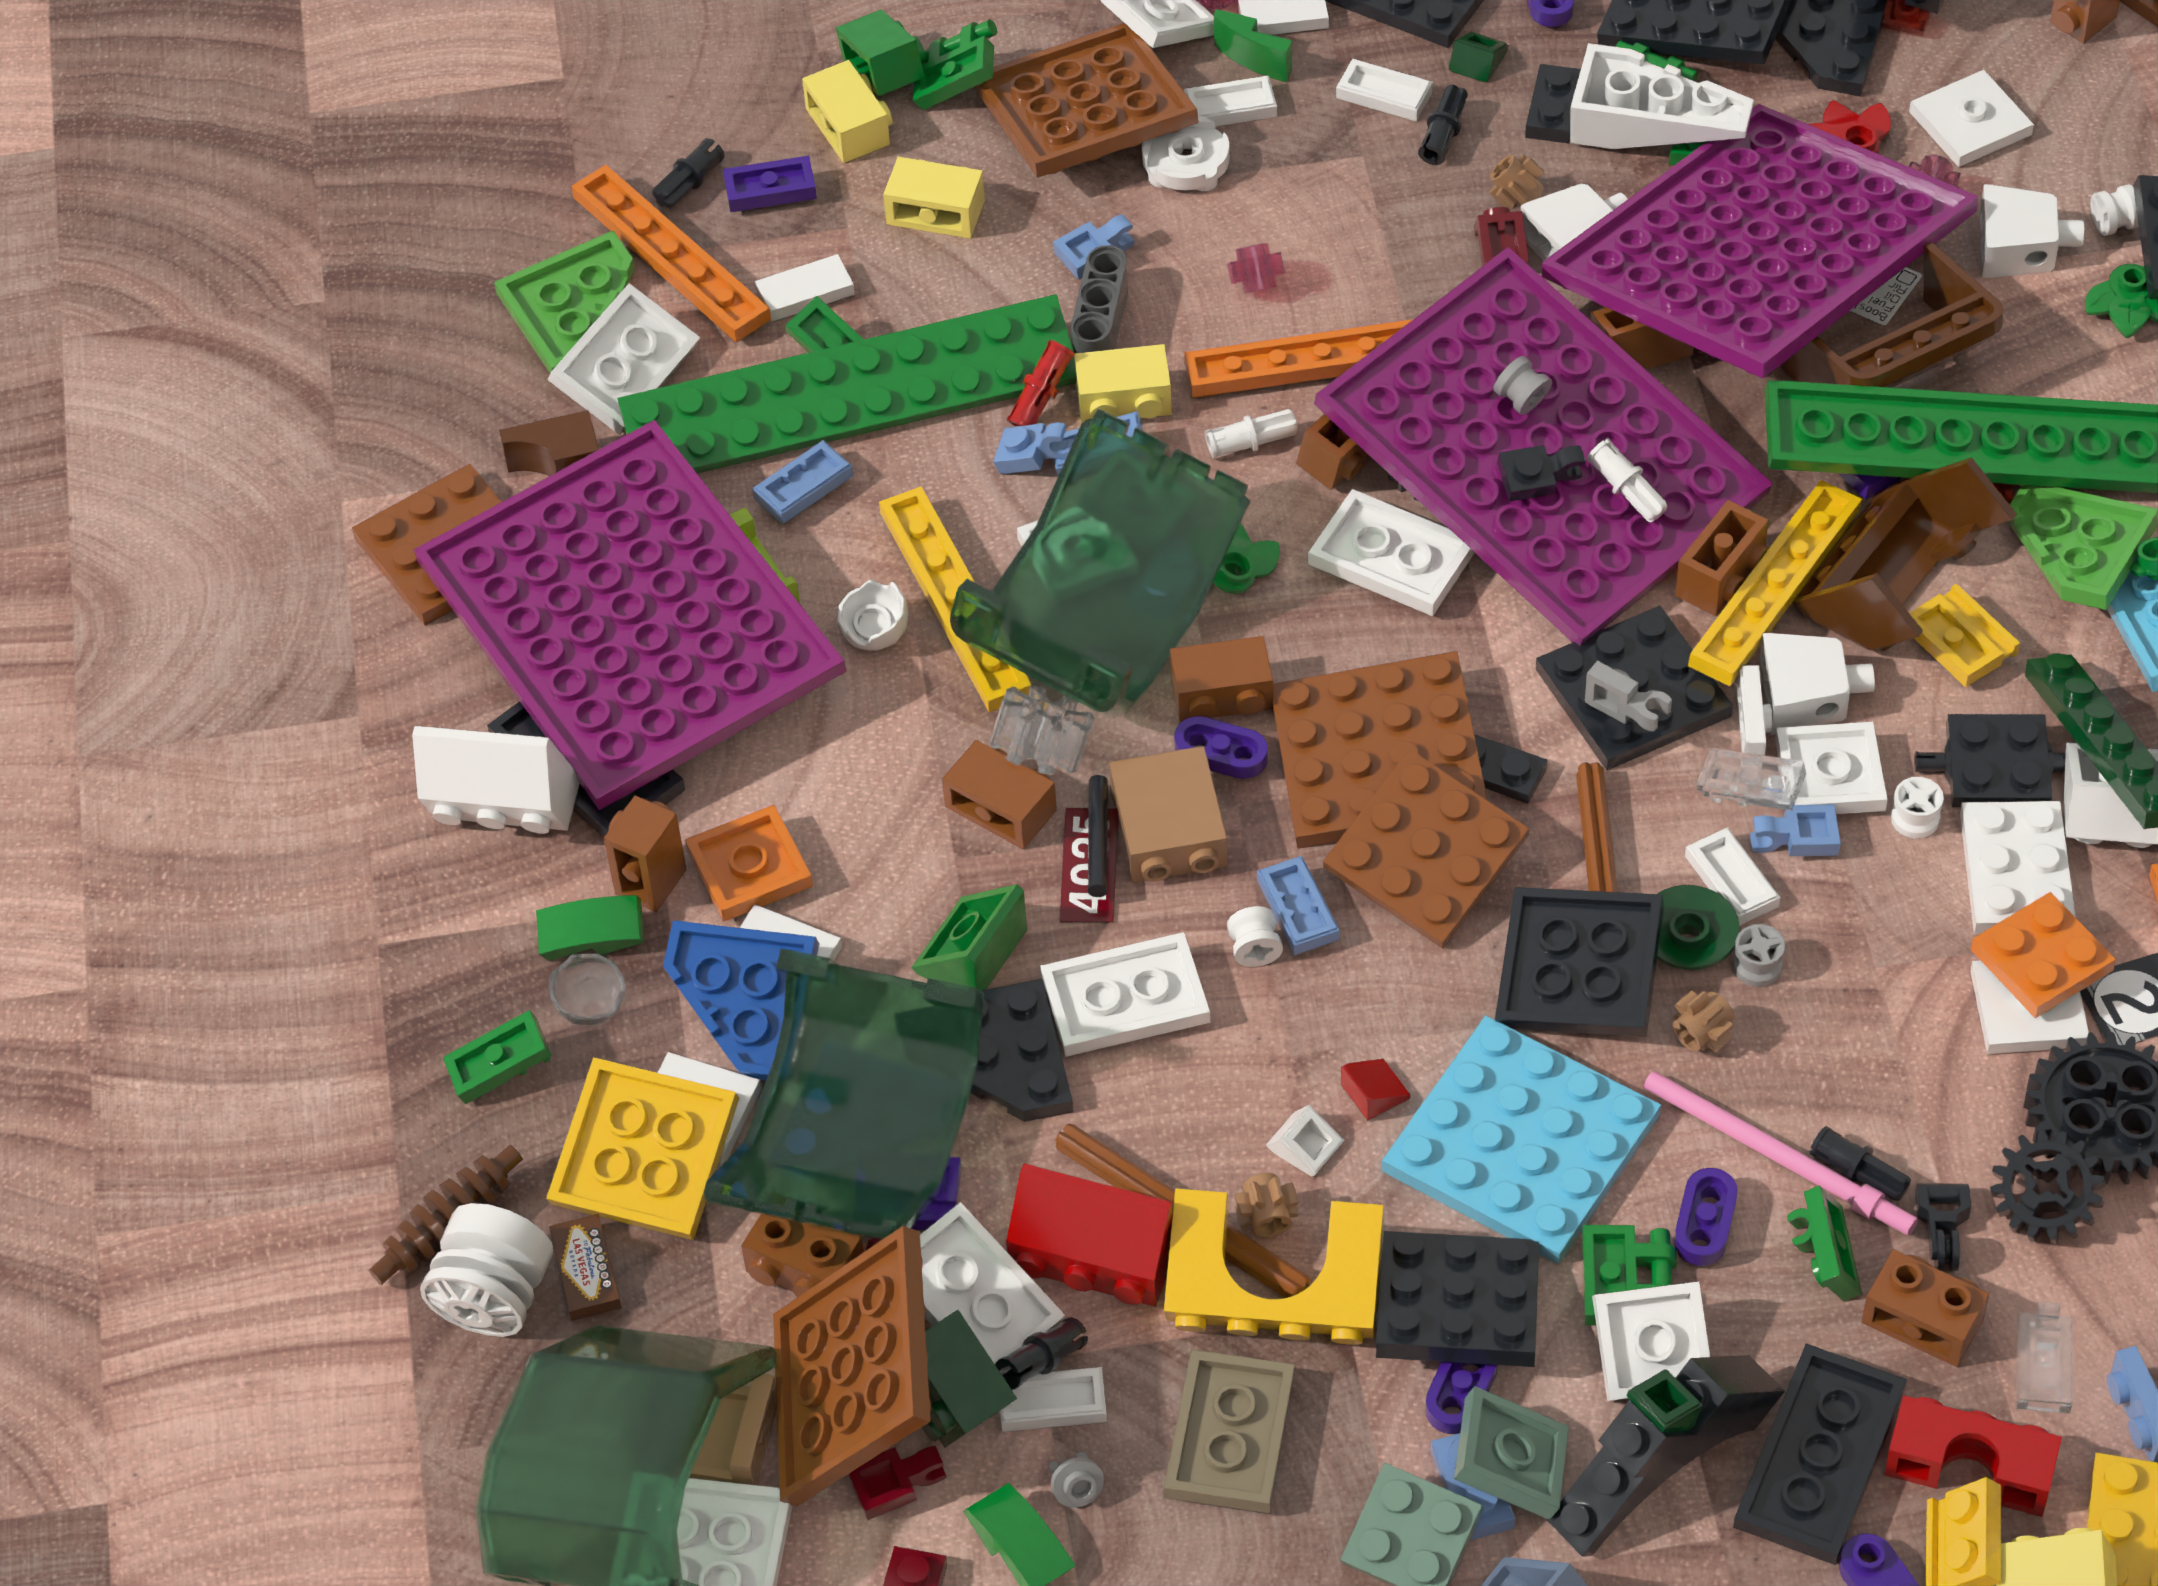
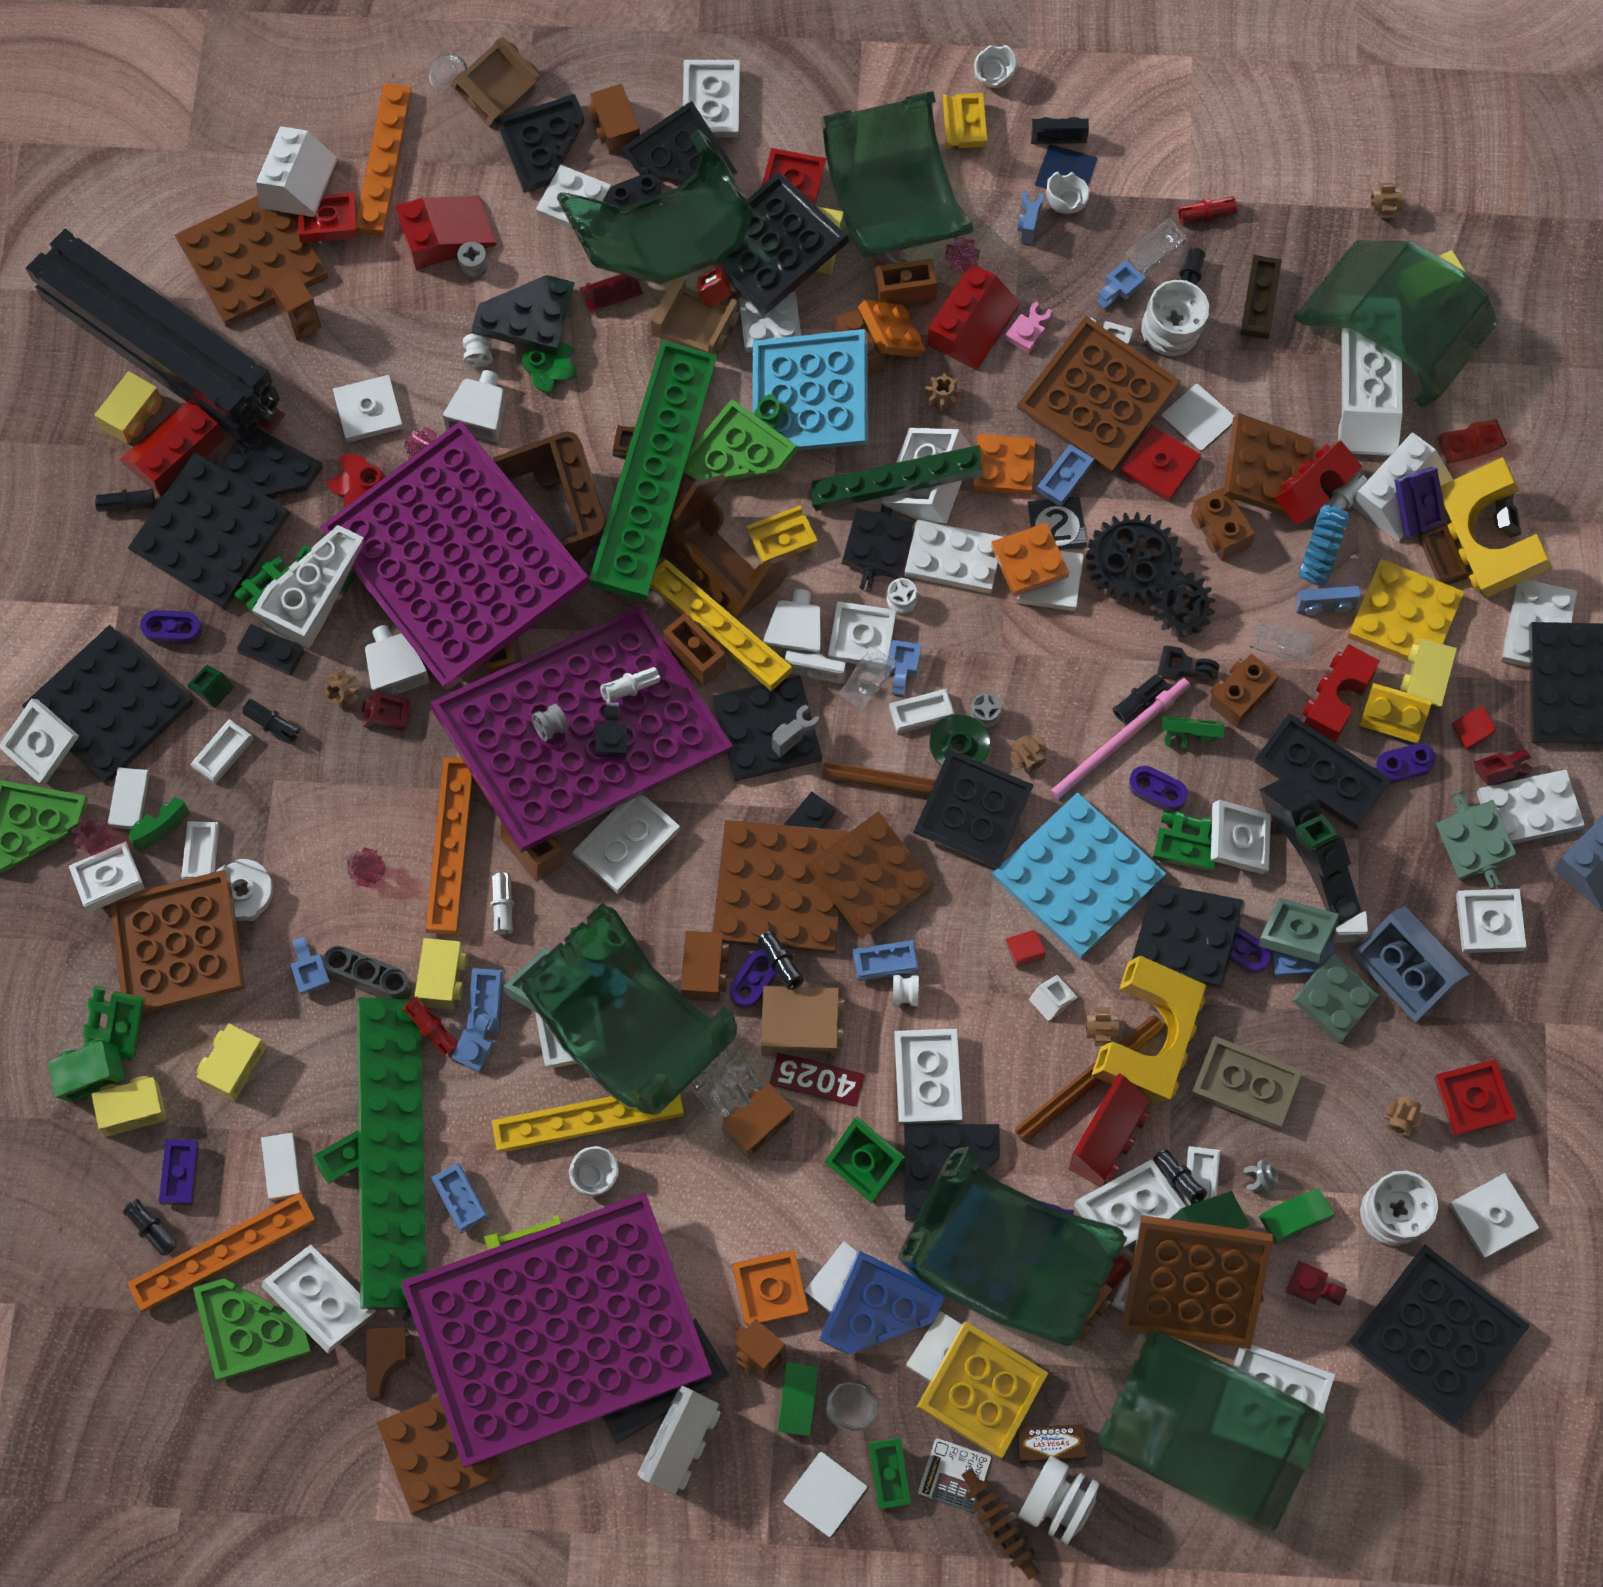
camera: 80 degrees left, 15 degrees up
black bar [1088,775,1108,897] -> none
none -> black pin [758,931,804,990]
none -> white sticker [784,1452,867,1537]
none -> sticker [918,1438,991,1512]
none -> white slope [1332,911,1368,943]

